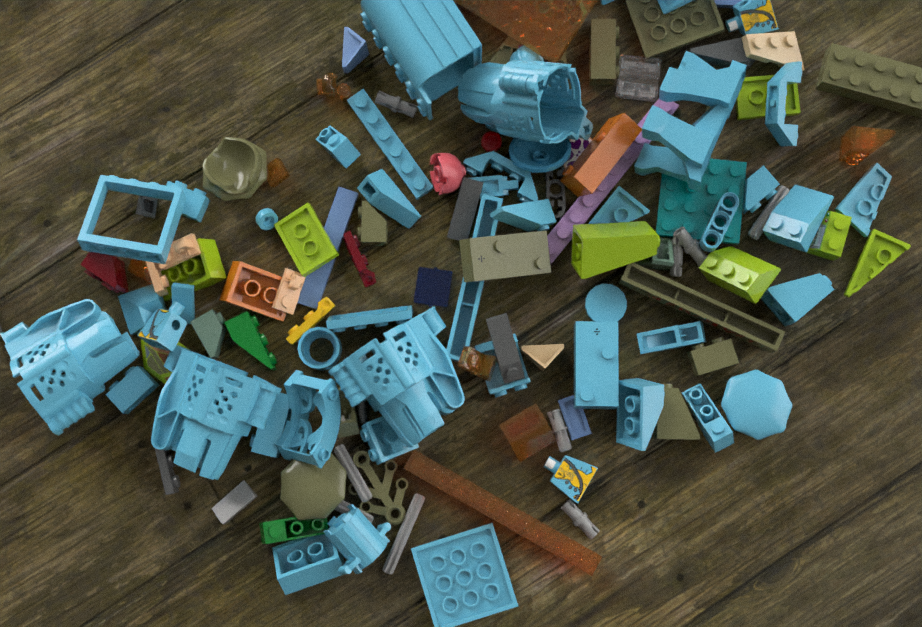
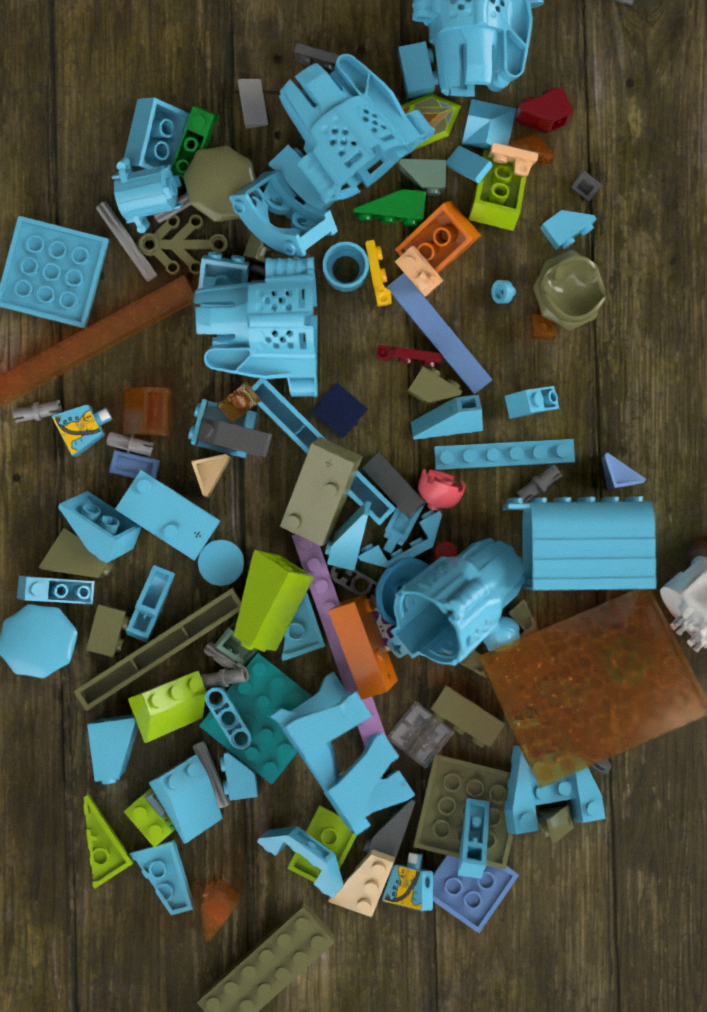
camera: 120 degrees right, 5 degrees up
medium azure window [77,175,186,264] -> none
medium azure torso [137,301,187,352] -> none
light nougat hinge [159,233,201,270] -> none
lime plate [274,203,339,277] -> none
clear orange animal [316,73,351,100] -> none
medium azure plate [326,305,413,332] -> none
light grey axle [334,444,372,502] -> none

